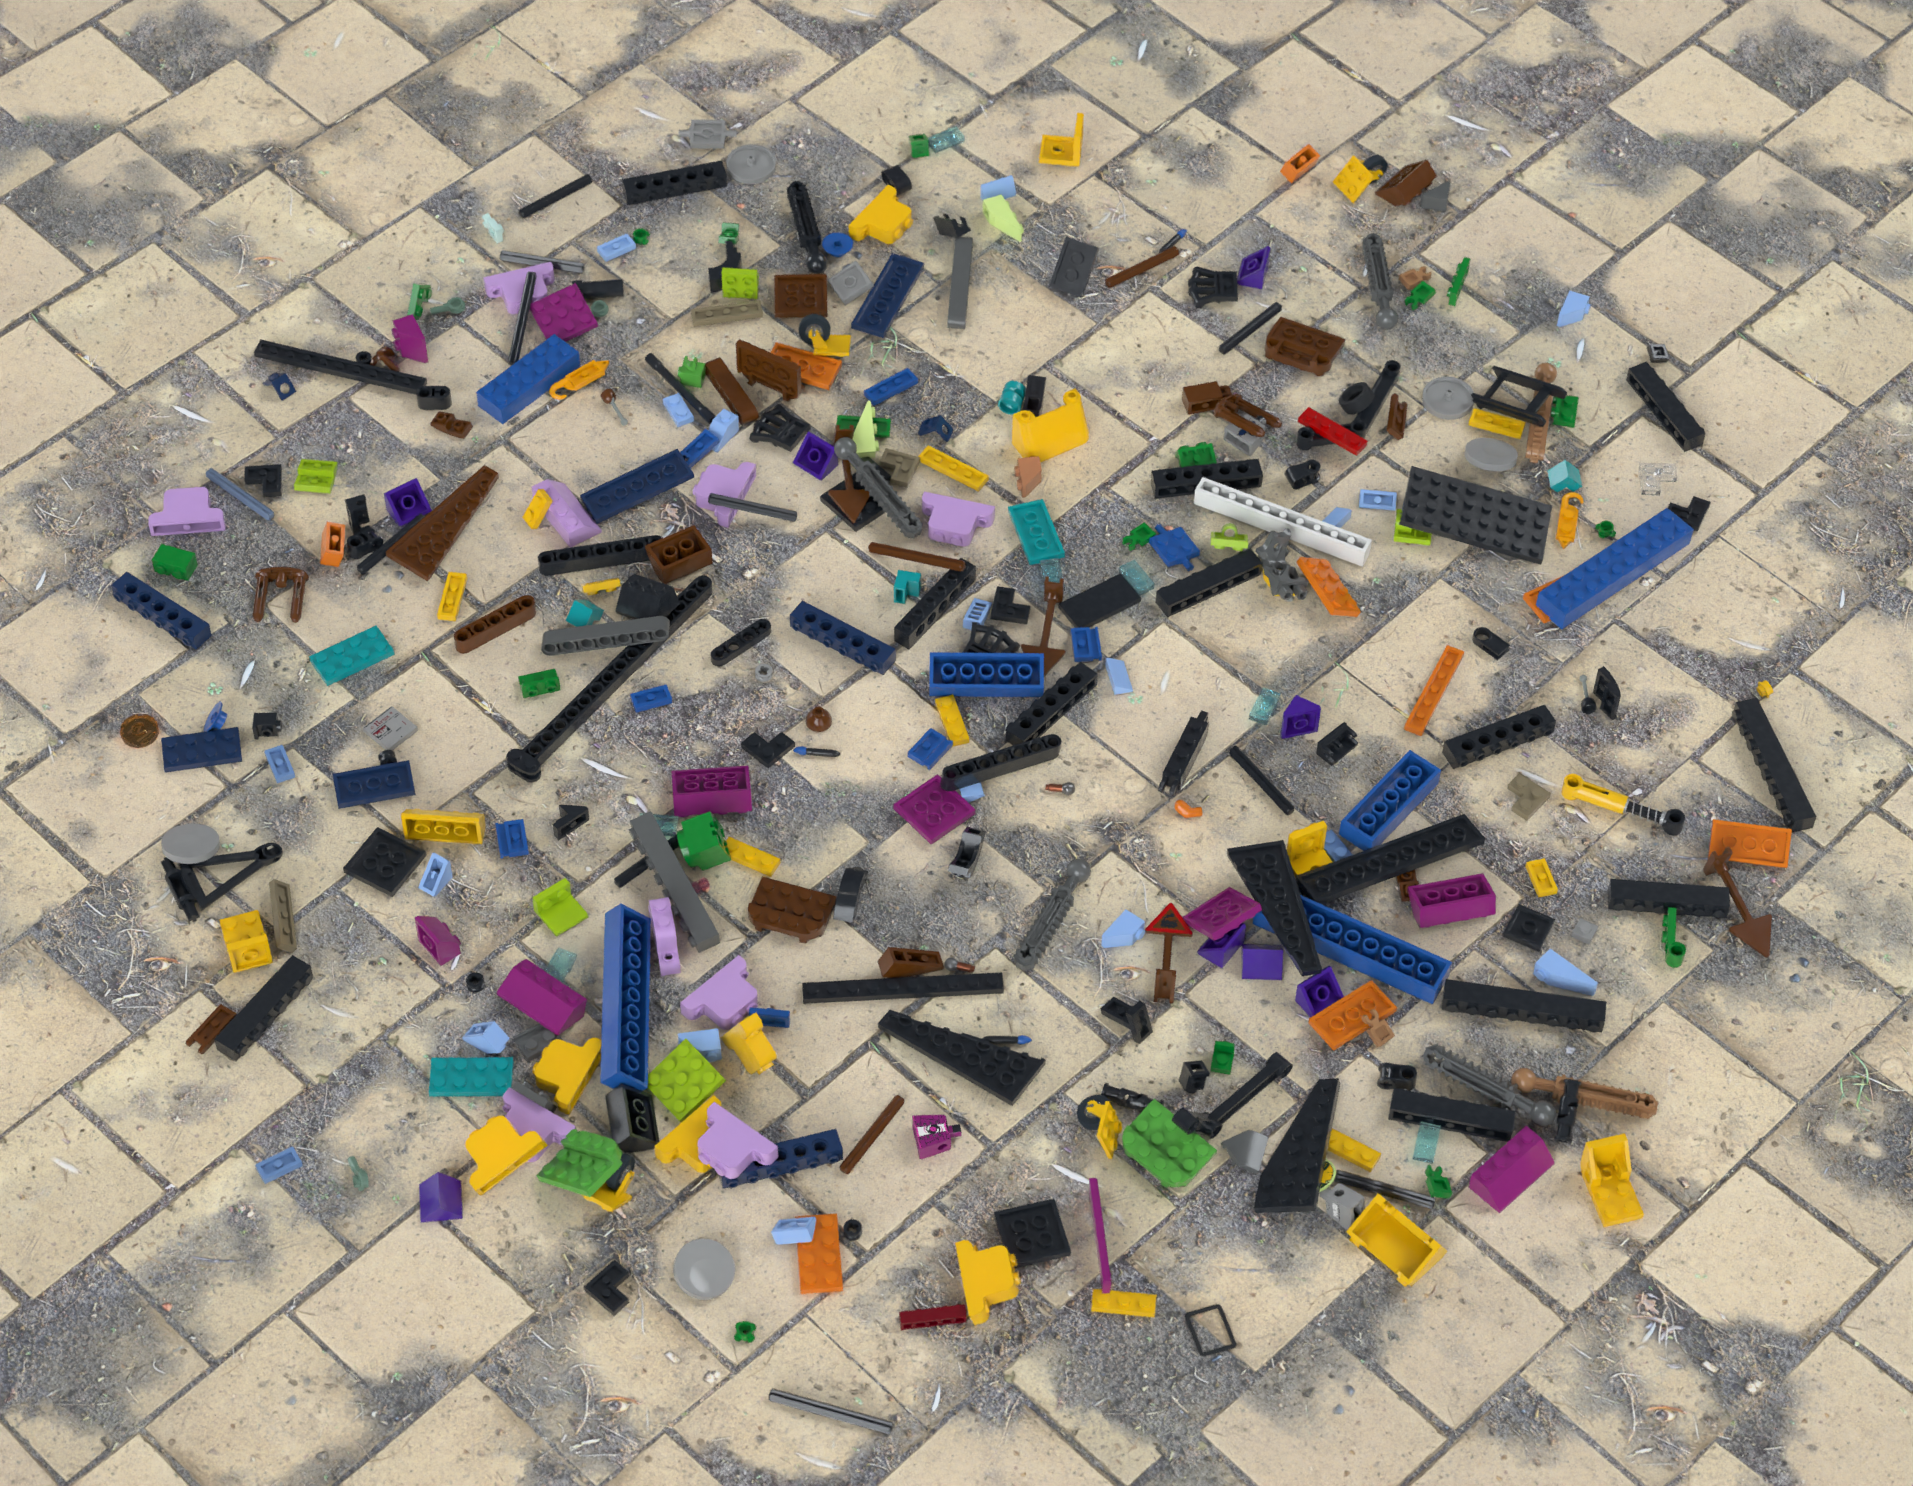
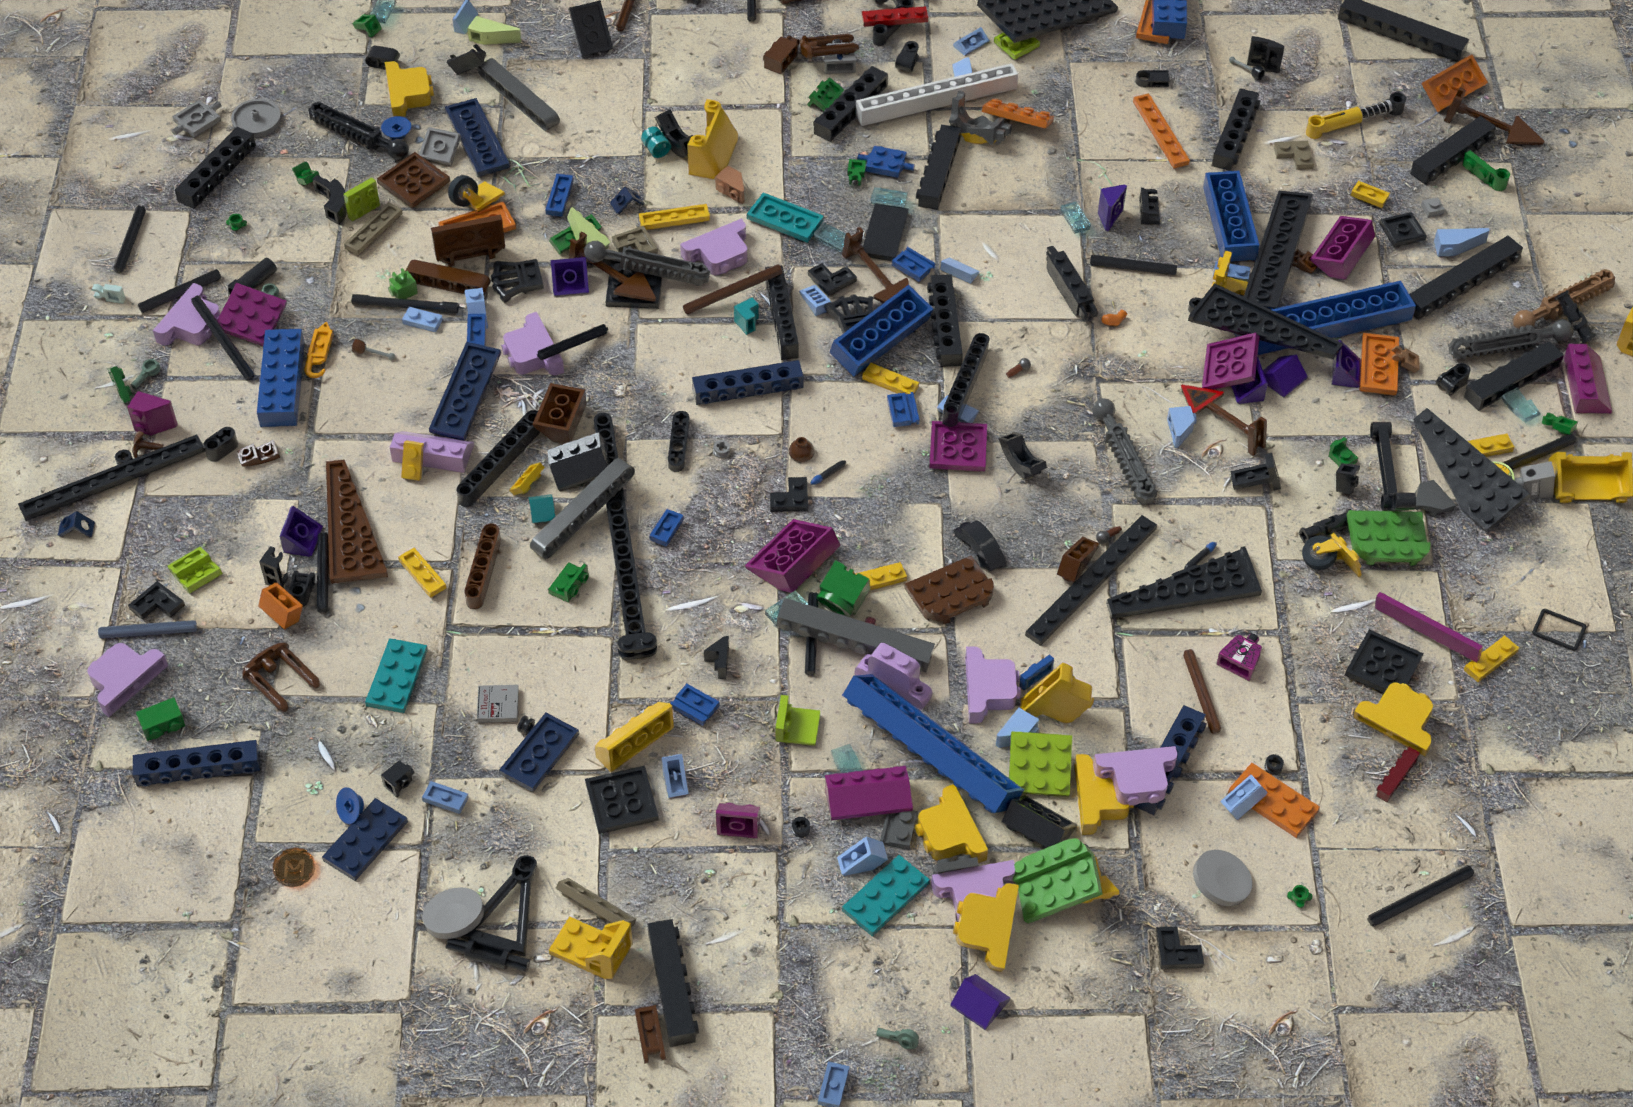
camera: 45 degrees left, 0 degrees up
light blue plate [597,233,636,262] -> none
lime plate [1210,523,1248,551] -> none

